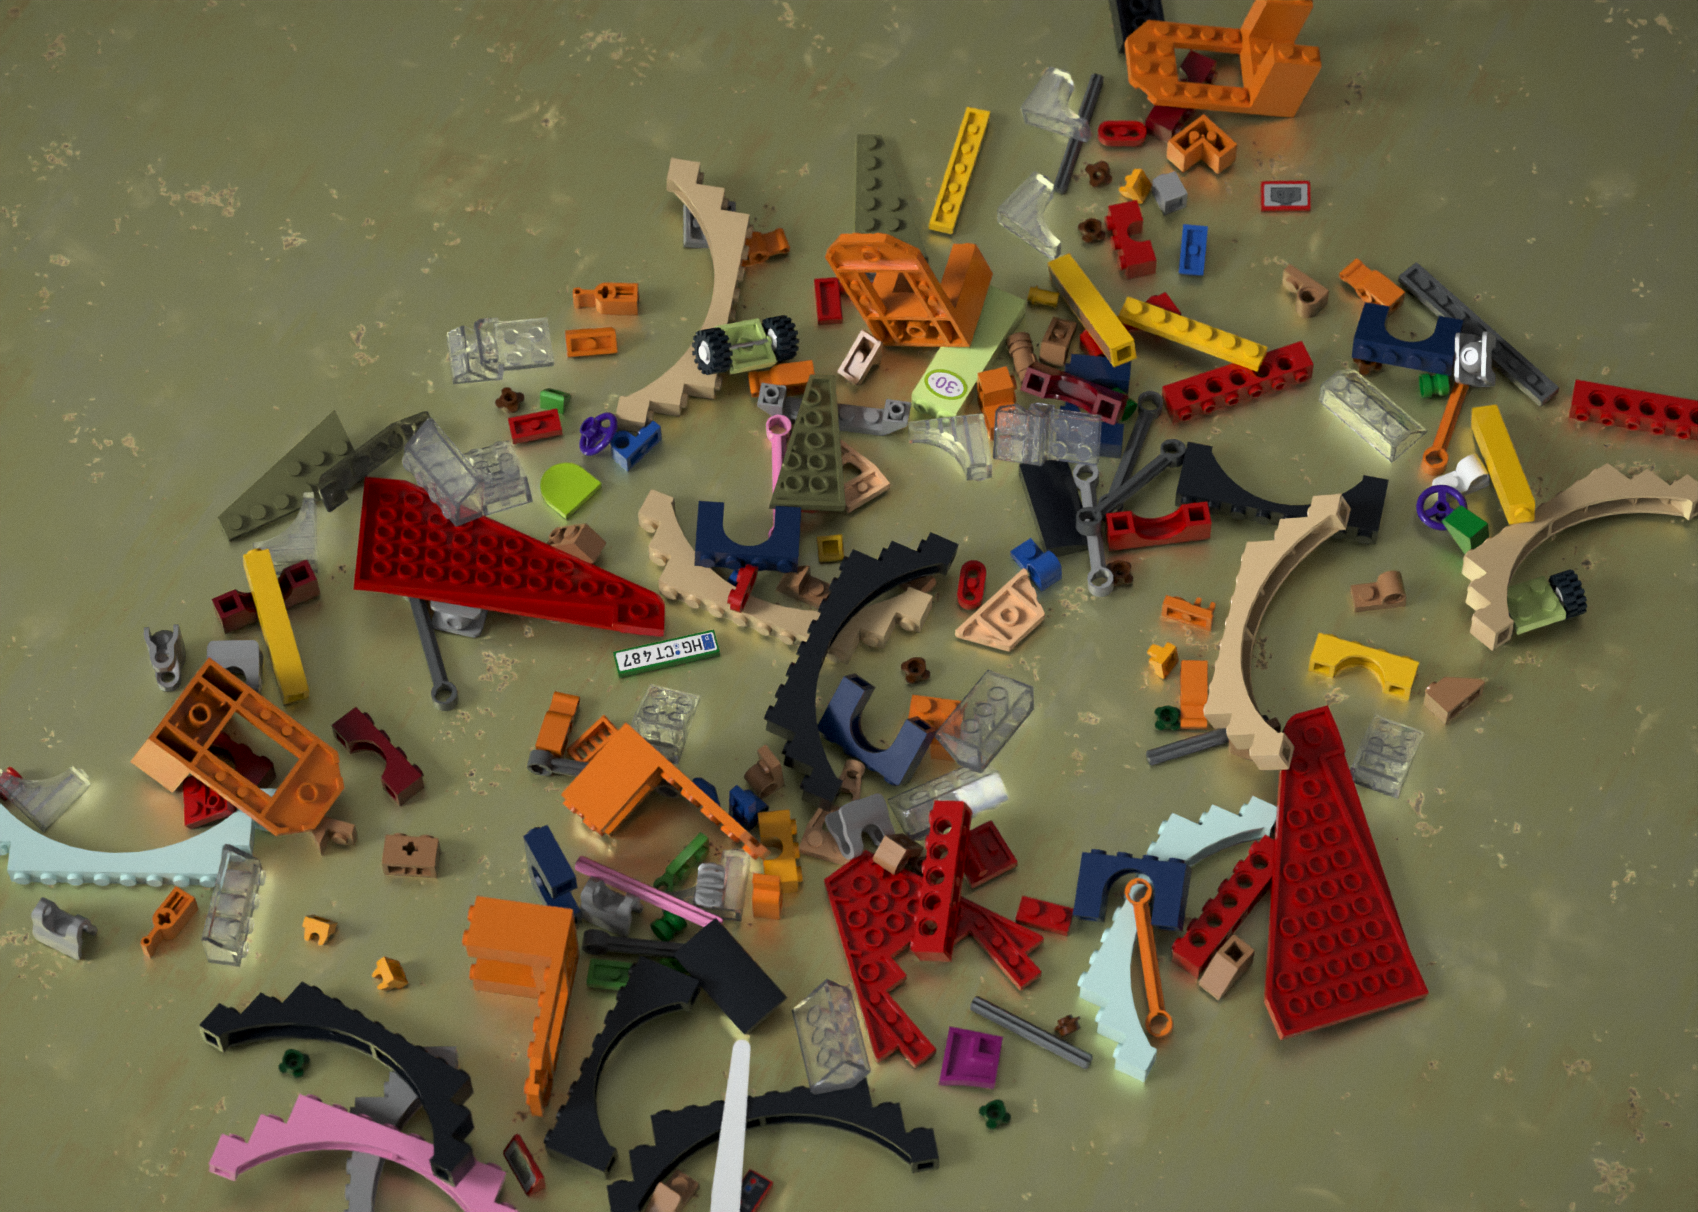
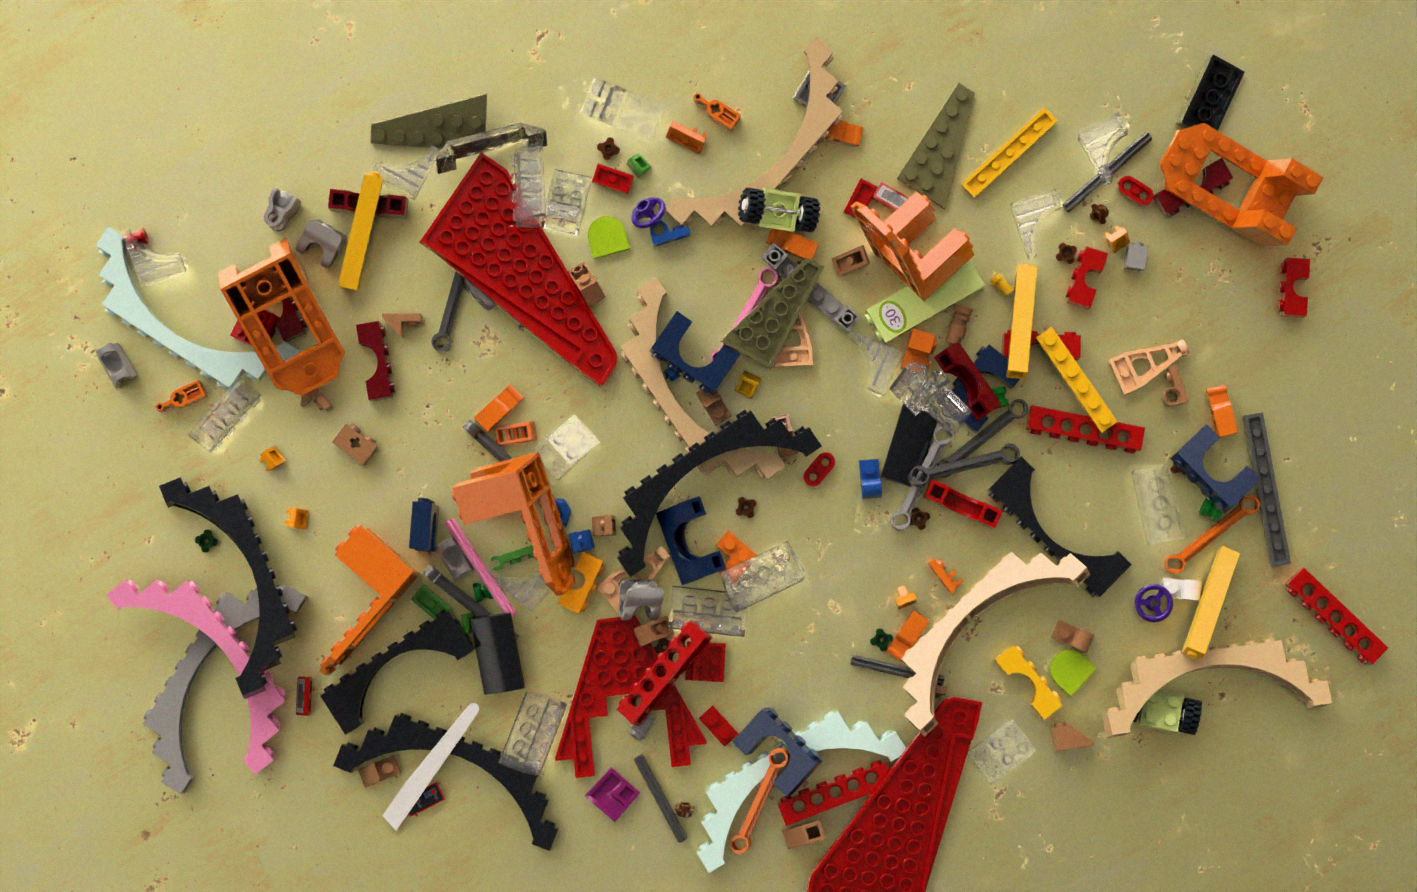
camera: 30 degrees right, 25 degrees up
tile [613,630,720,678] -> none
light grey gear [695,862,725,908] -> none
red plate [727,564,758,613] -> none
orange piece [752,873,783,920] -> none
light nougat wing [955,568,1045,652] -> none
dark green plate [979,1099,1011,1130] -> none
medium nougat plate [1039,317,1077,367] -> none
orange brick [1167,114,1237,174] -> none
blue plate [1179,224,1208,277] -> none
slope [1260,181,1311,212] -> none
green slope [1442,505,1489,554] -> none
light grey piece [1454,331,1496,387] -> none
none -> medium nougat slope [382,314,422,338]
none -> light grey cone [628,714,655,742]
none -> lime tile [1050,650,1097,697]
none -> light nougat plate [1108,340,1189,395]
none -> red arch [1278,257,1310,318]

